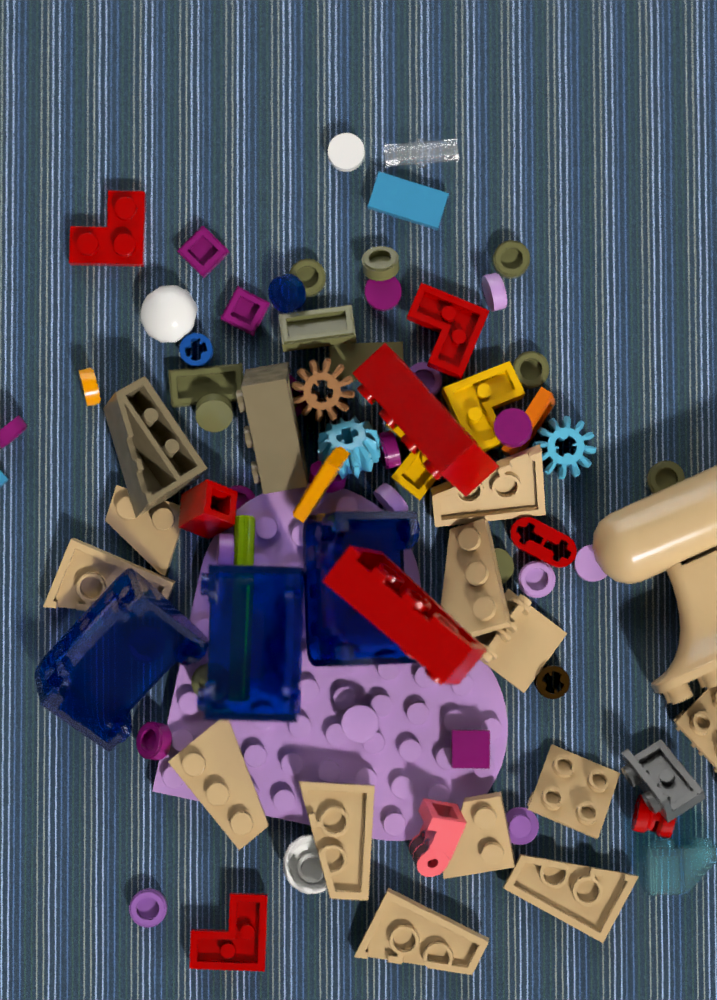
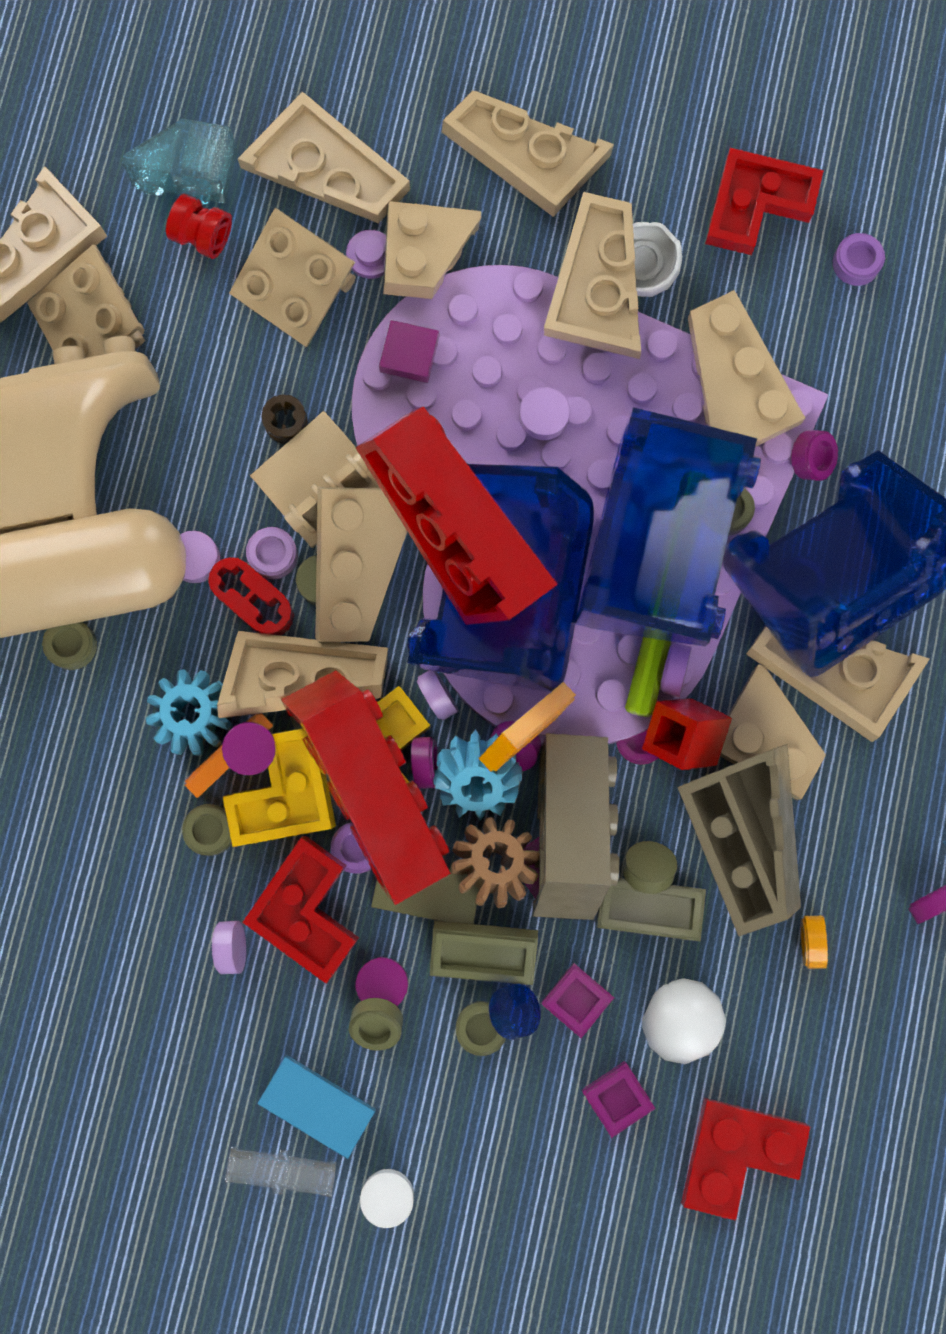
camera: 165 degrees left, 5 degrees down
blue bush [179,333,213,368] -> none
coral leg [409,798,467,877] -> none
olive tile [492,240,530,279] -> none
dark grey bracket [621,739,706,823] -> none

